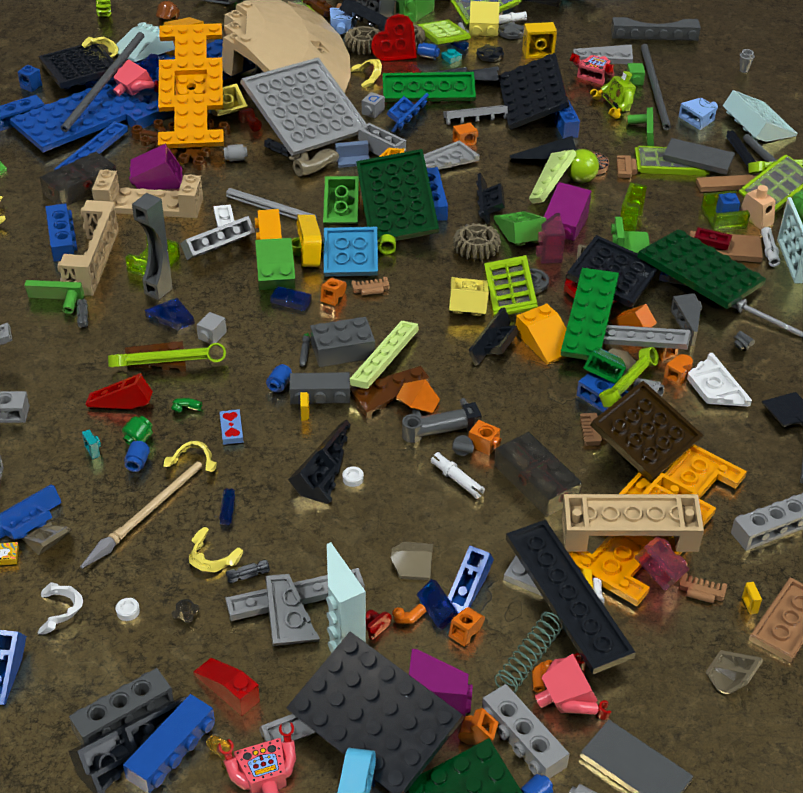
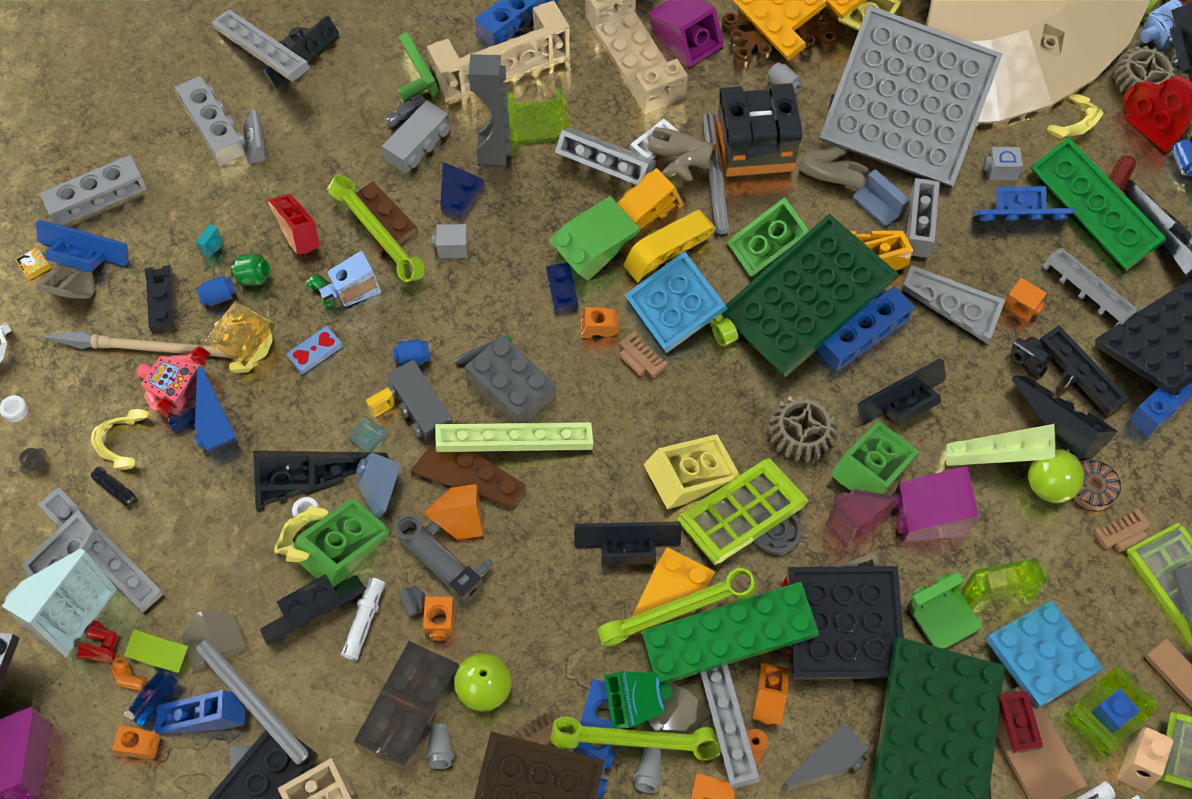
camera: 60 degrees right, 20 degrees up
none -> lime slope [124,629,188,673]
none -> torso [136,346,211,418]
none -> black plate [145,265,176,332]
none -> blue slope [194,367,237,453]
none -> light grey axle [196,640,309,764]
none -> clear yellow plate [205,301,275,366]
none -> light grey slope [243,109,266,163]
none -> black bracket [260,574,366,646]
none -> light yellow helmet [274,506,328,562]
none -> bright green slope [294,498,391,588]
none -> light blue torso [319,251,381,306]
none -> clear light blue slope [350,417,389,452]
none -> sand blue slope [356,452,401,518]
none -> light grey brick [382,100,450,174]
none -> light grey cone [426,723,454,769]
none -> lime piece [454,653,512,712]
none -> lime piece [597,568,756,646]
none -> dark tan piece [647,127,716,181]
none -> black piece [716,83,802,177]
none -> dark azure plate [985,600,1104,709]
none -> black plate [1011,337,1051,378]
none -> black plate [1039,325,1129,416]

